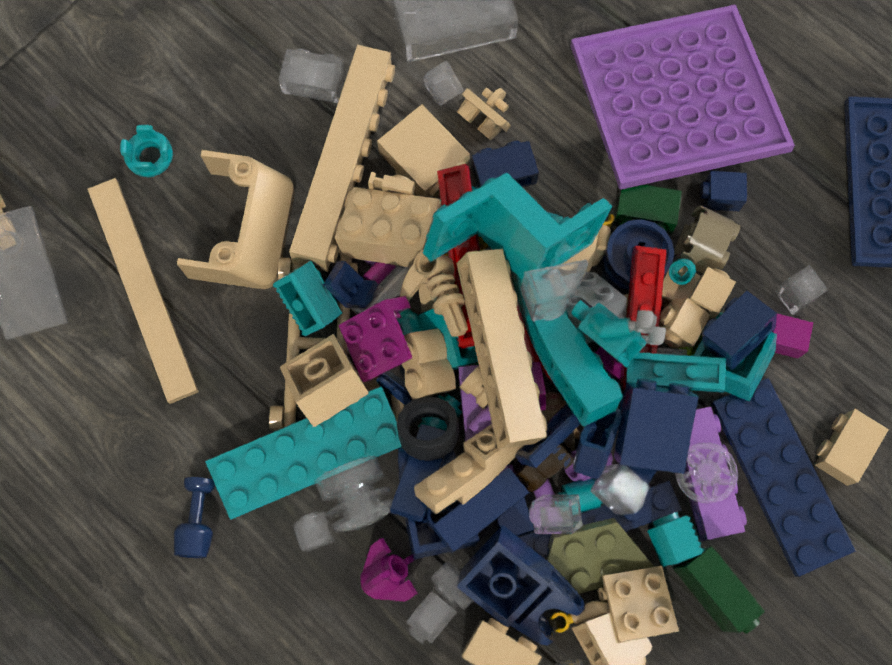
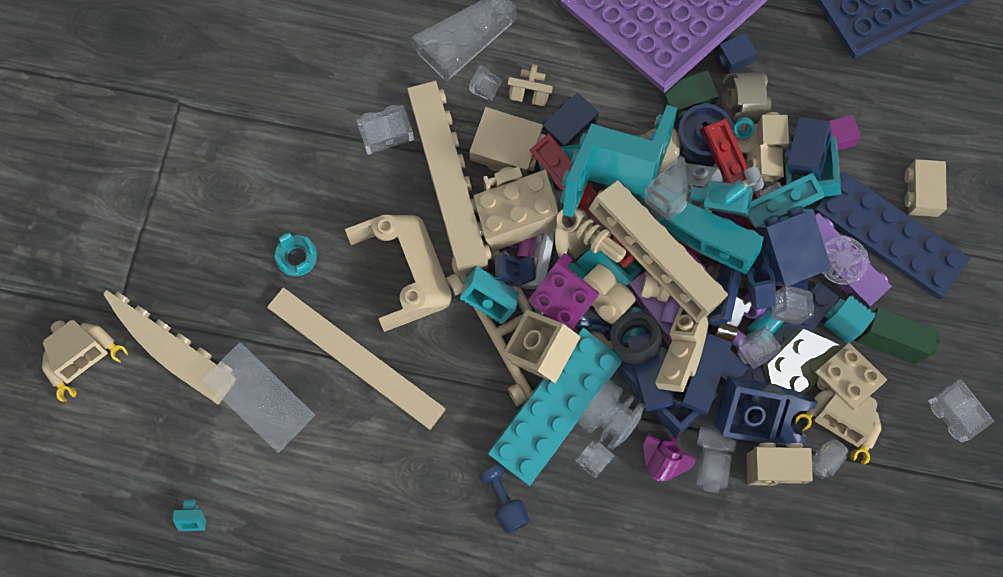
camera: 30 degrees left, 0 degrees up
clear brick [775,265,828,315] -> none

